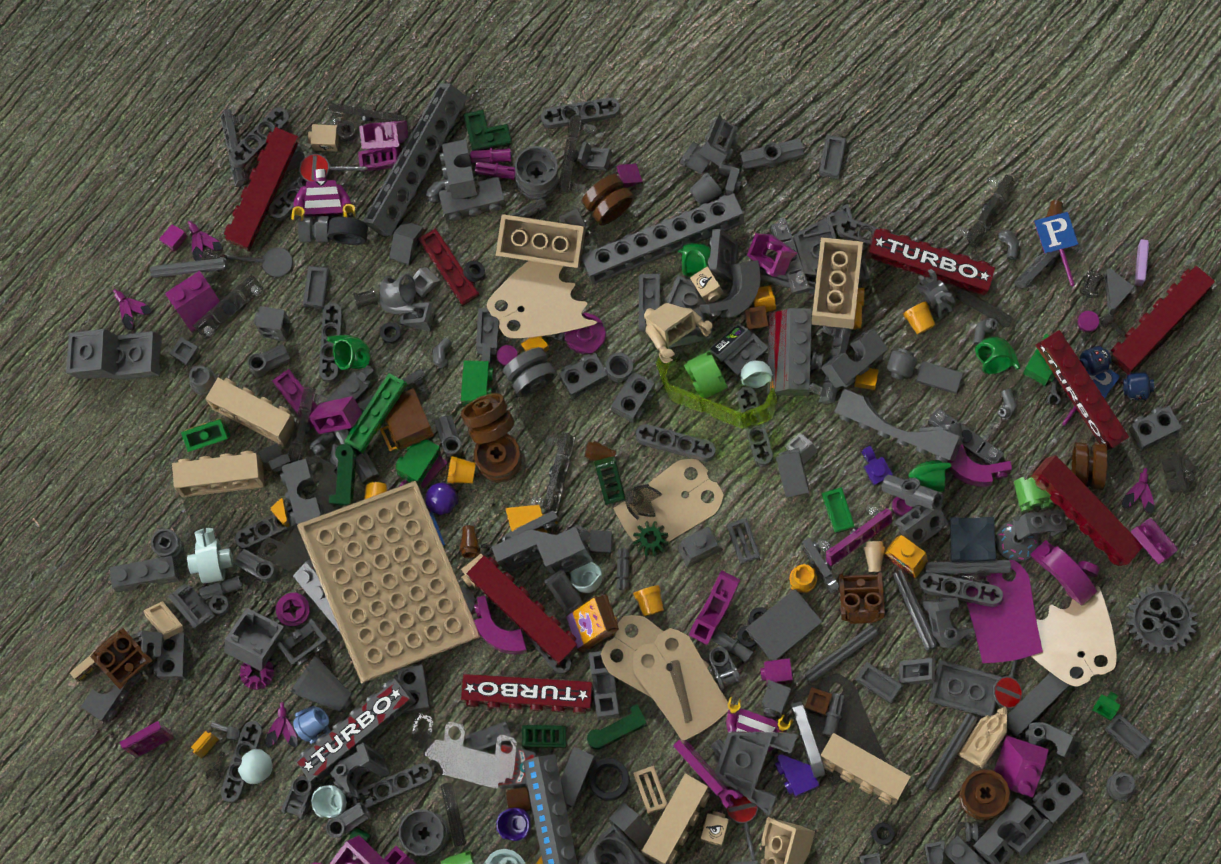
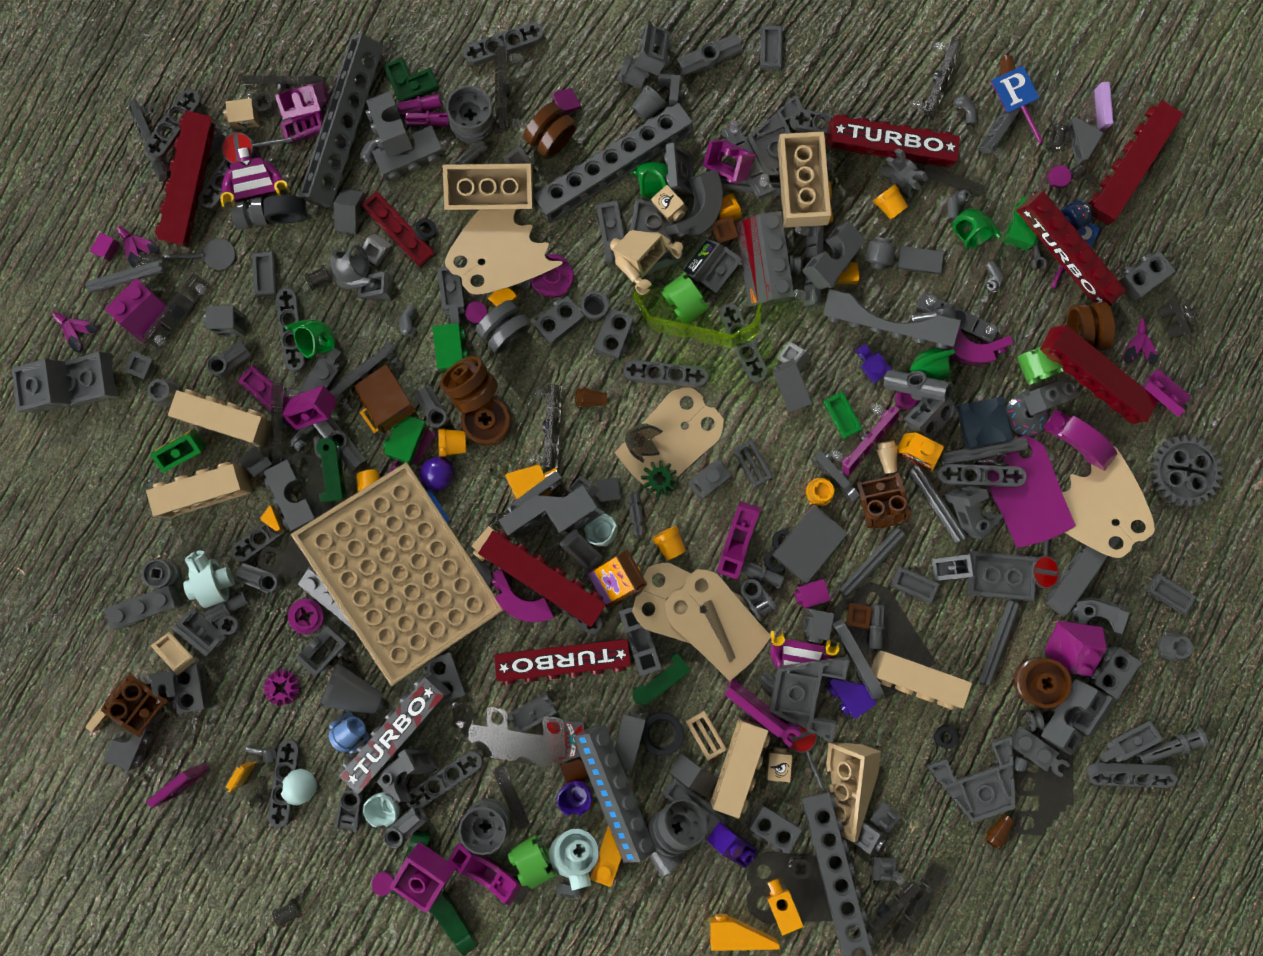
camera: 20 degrees left, 10 degrees up
dark grey container [224,608,284,671] -> none
magenta piece [266,702,298,747] -> none
green tile [344,373,408,454] -> none
black piece [380,322,401,344] -> none
reddish brown cone [459,525,480,558] -> none
dark green slope [522,725,566,749] -> none
dark grey bracket [578,142,613,171] -> none
dark green slope [594,456,626,505] -> none
light aqua hair [741,360,773,388] -> none
tan tile [957,707,1007,769] -> none
magenta tile [1078,561,1100,577] -> none
green tile [1092,691,1121,721] -> none
dark blue head [1123,373,1154,400] -> none

